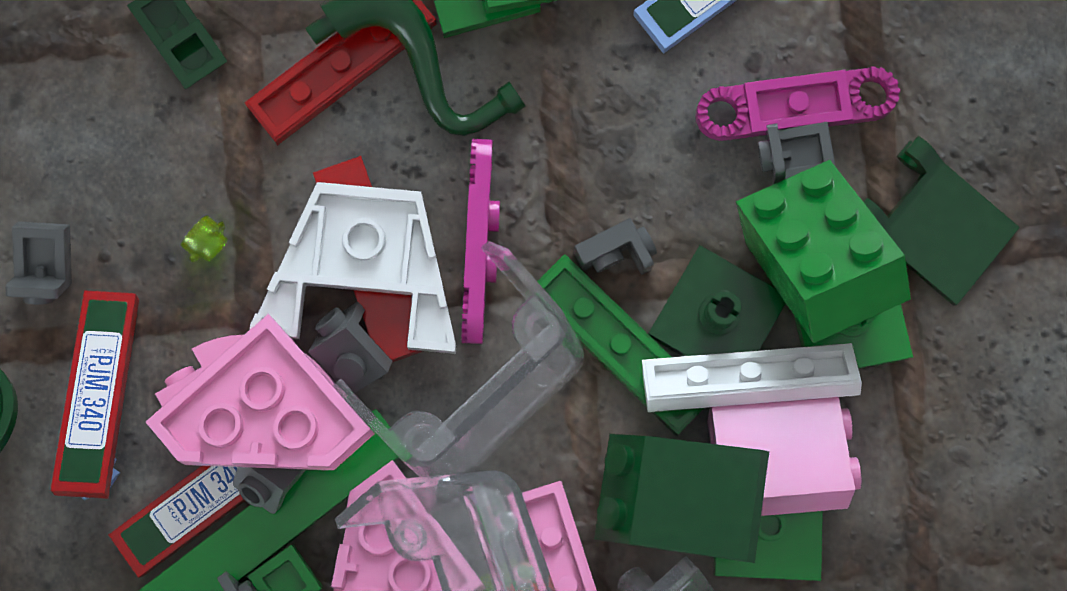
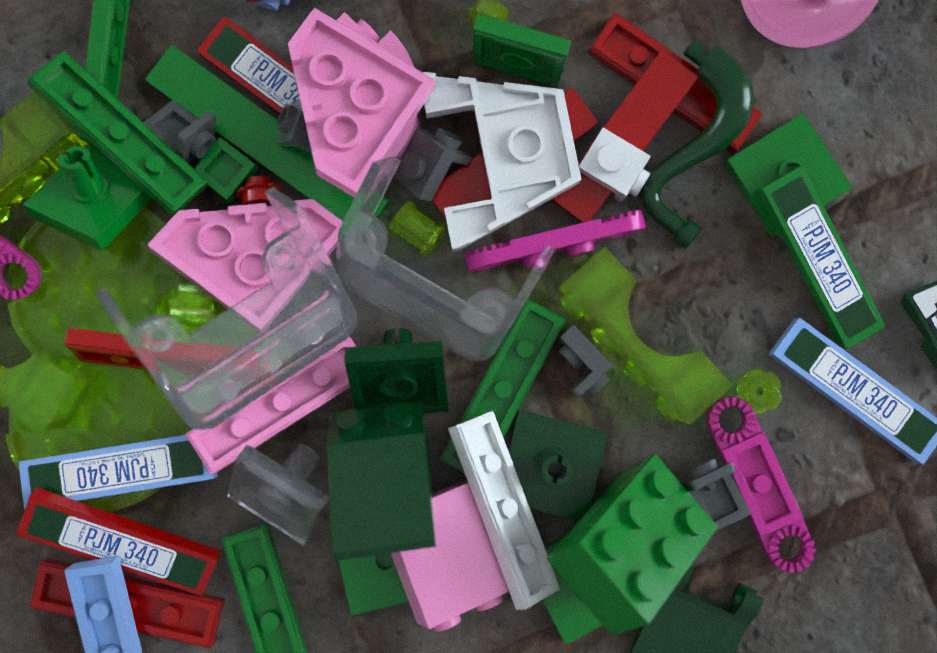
camera: 75 degrees right, 5 degrees up
none -> red plate [236,176,282,206]
none -> dark green tile [344,328,449,413]
none -> clear neon green bush [387,199,448,259]
none -> green plate [473,13,571,88]
none -> red tile [551,50,699,223]
none -> clear neon green arch [559,246,733,424]
none -> white bracket [579,128,651,203]
none -> clear neon green plate [736,368,782,414]

